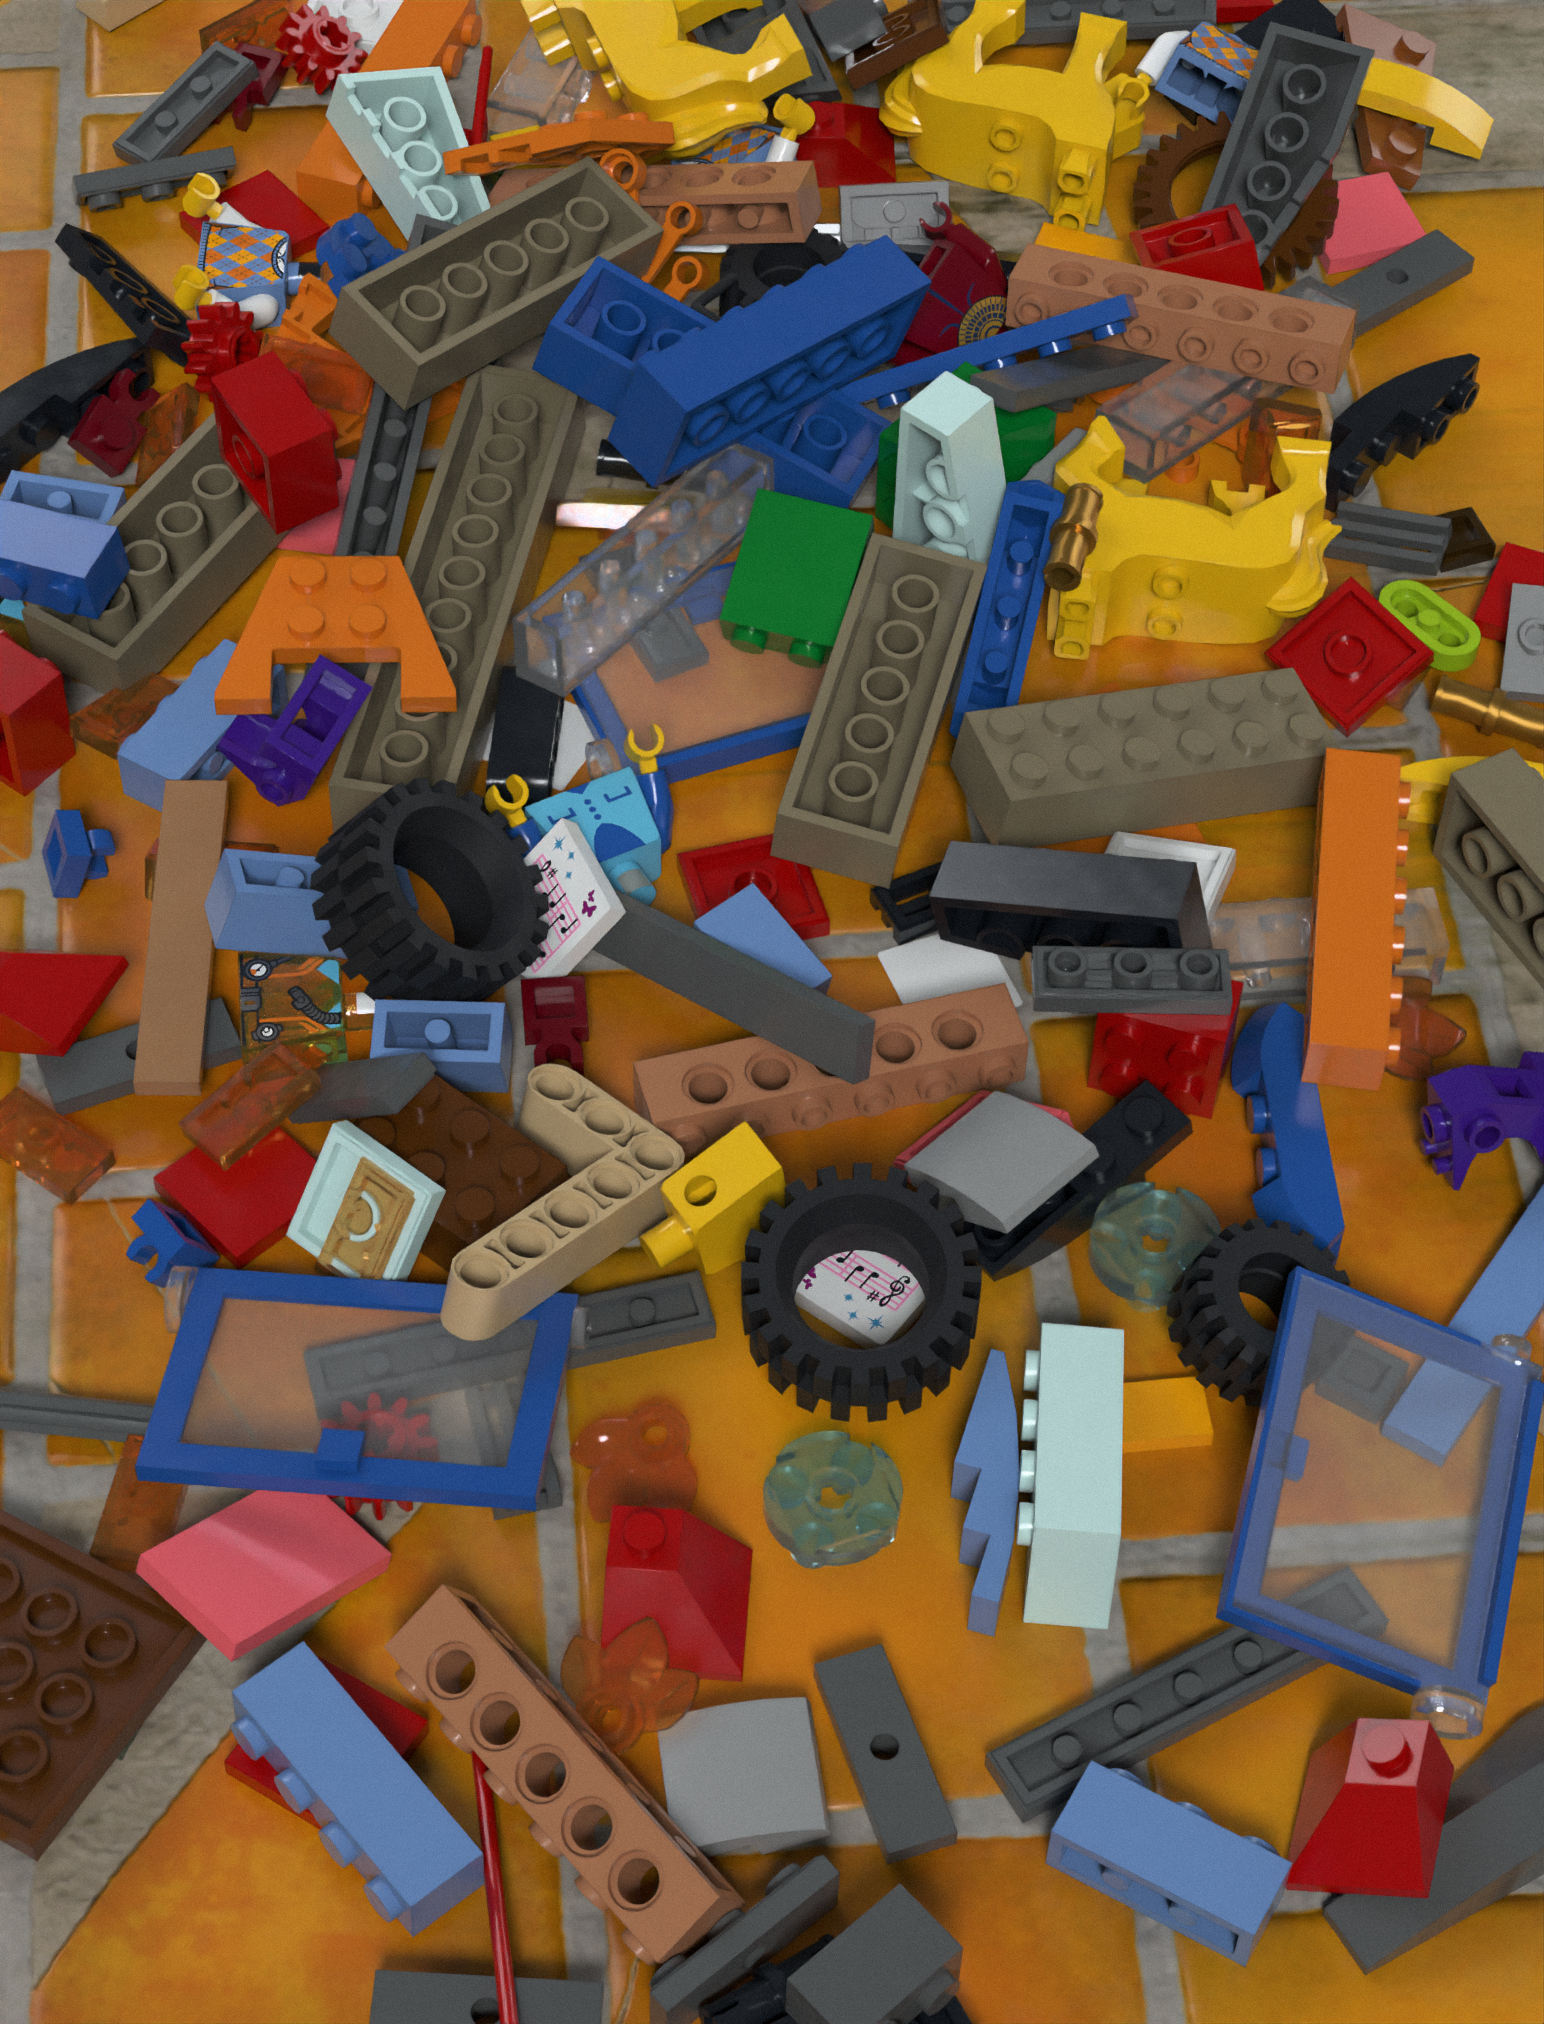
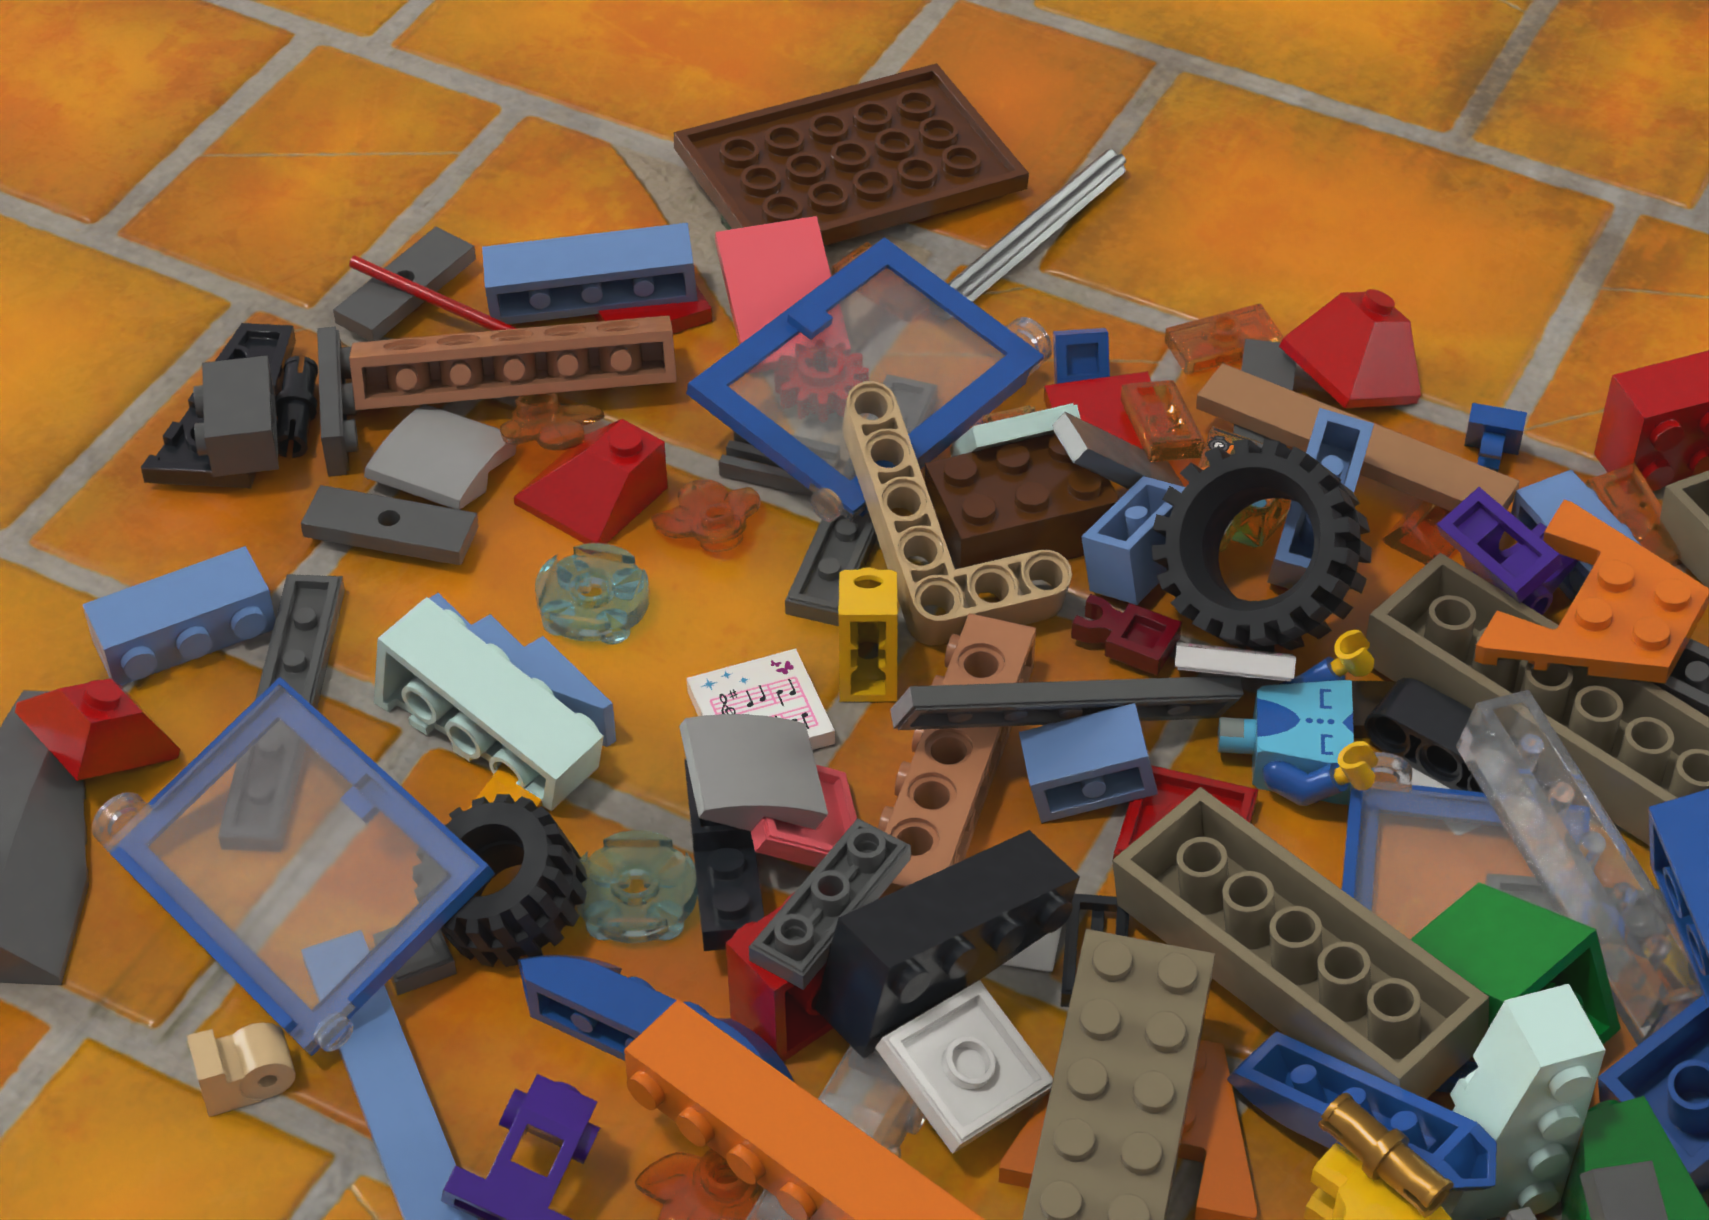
camera: 125 degrees right, 5 degrees down
black tyre [741,1163,982,1422] -> none

